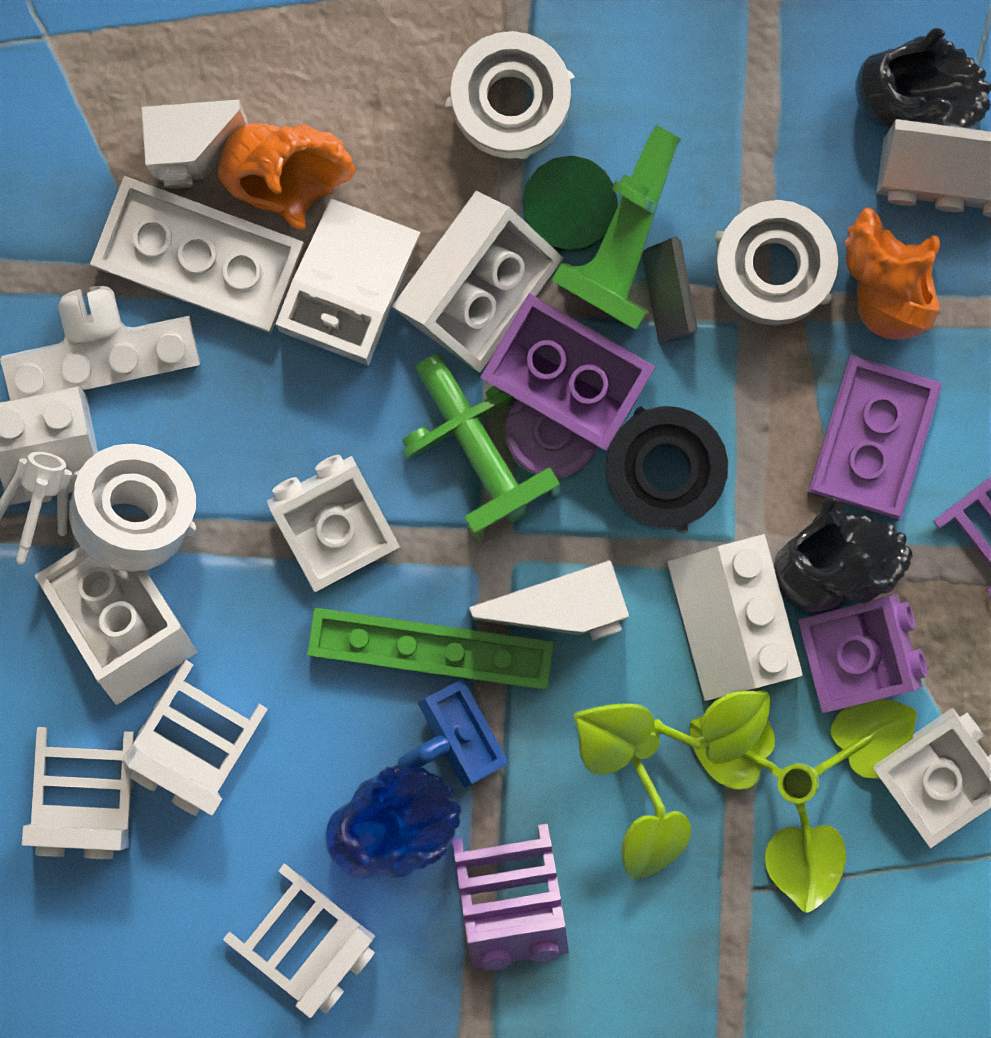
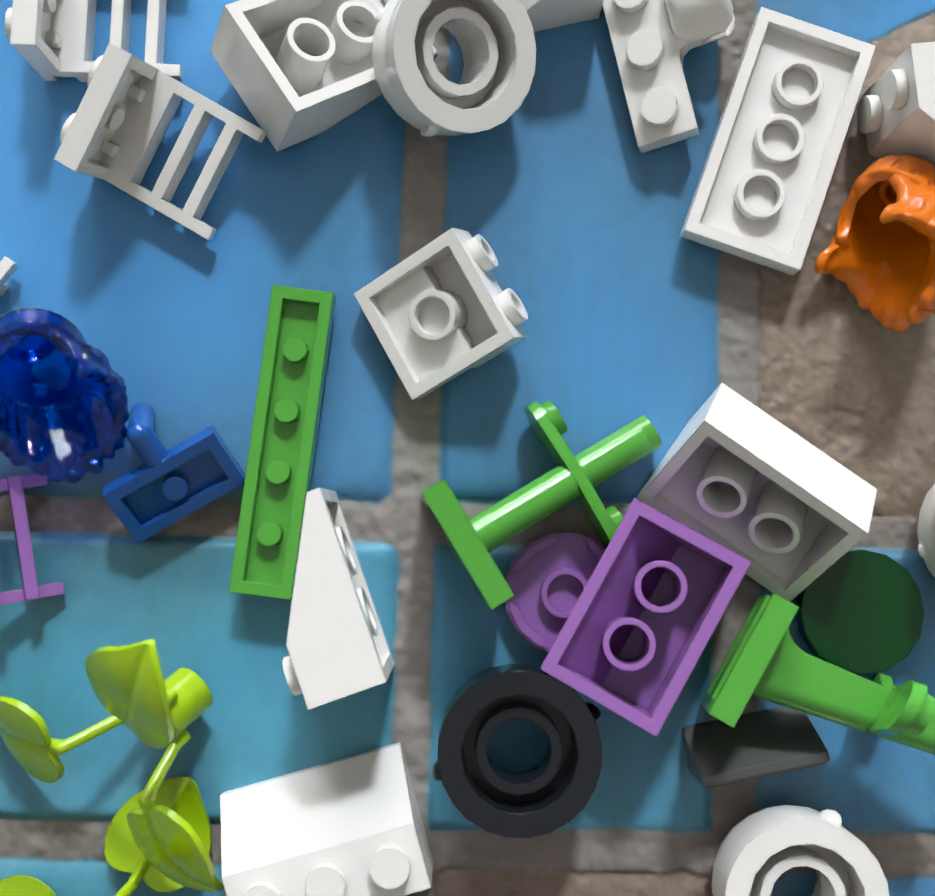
camera: 85 degrees right, 0 degrees up
white slope [275,198,420,366] -> none

